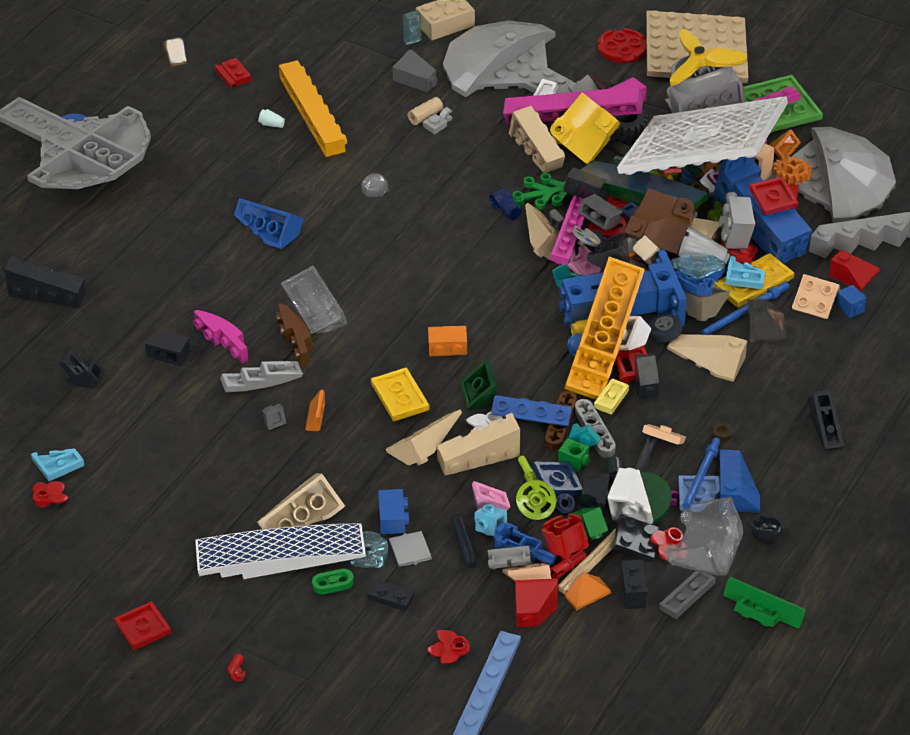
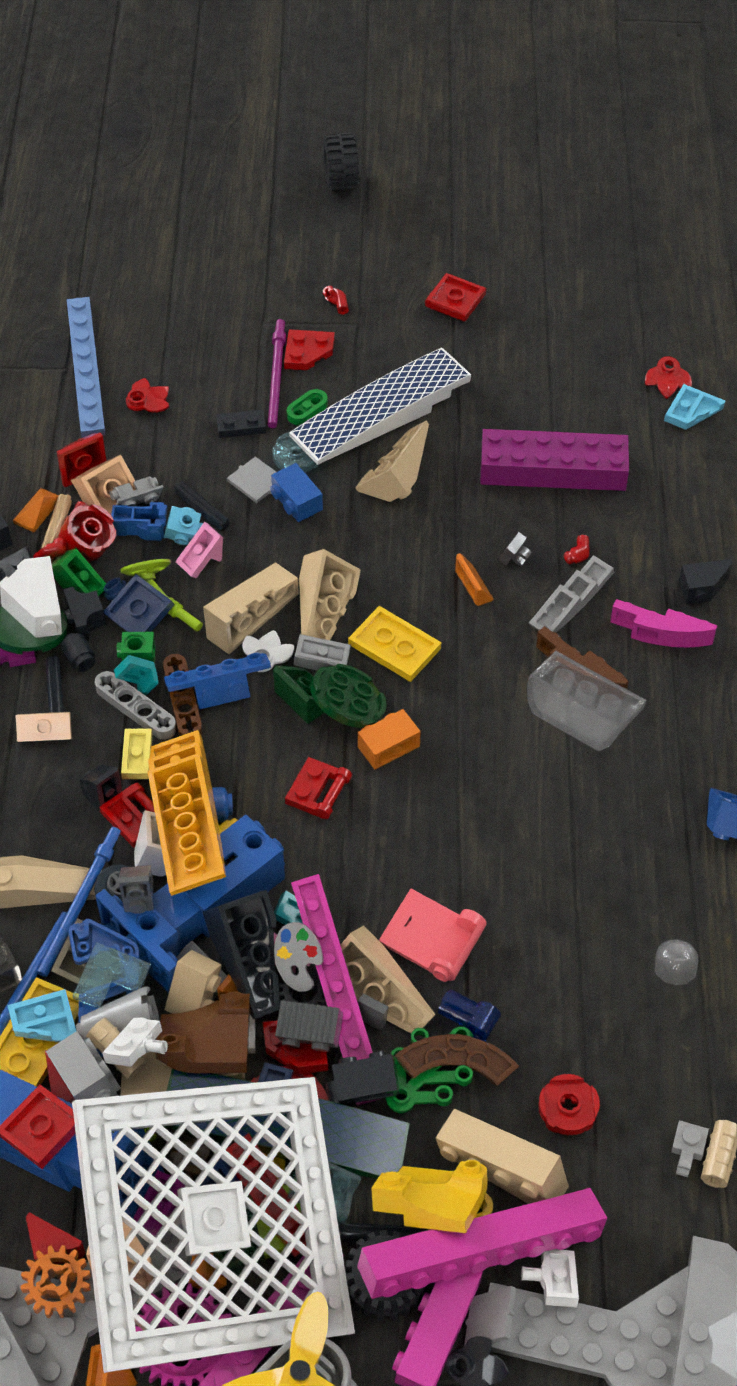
camera: 150 degrees right, 10 degrees up
none -> red arm [33,537,67,559]
none -> blue bar [37,827,121,977]
none -> tan axle [86,1017,148,1080]
none -> white plate [103,1018,168,1067]
none -> dark grey slope [119,865,154,914]
none -> magenta bar [268,319,286,428]
none -> red plate [284,329,335,370]
none -> red plate [285,757,352,819]
none -> light grey slope [294,634,351,670]
none -> dark green tile [310,664,387,728]
none -> coral door [379,889,487,982]
none -> reddish brown tile [393,1034,519,1086]
none -> magenta brick [480,429,629,491]
none -> red plate [538,1074,600,1135]
none -> red arm [564,535,589,564]

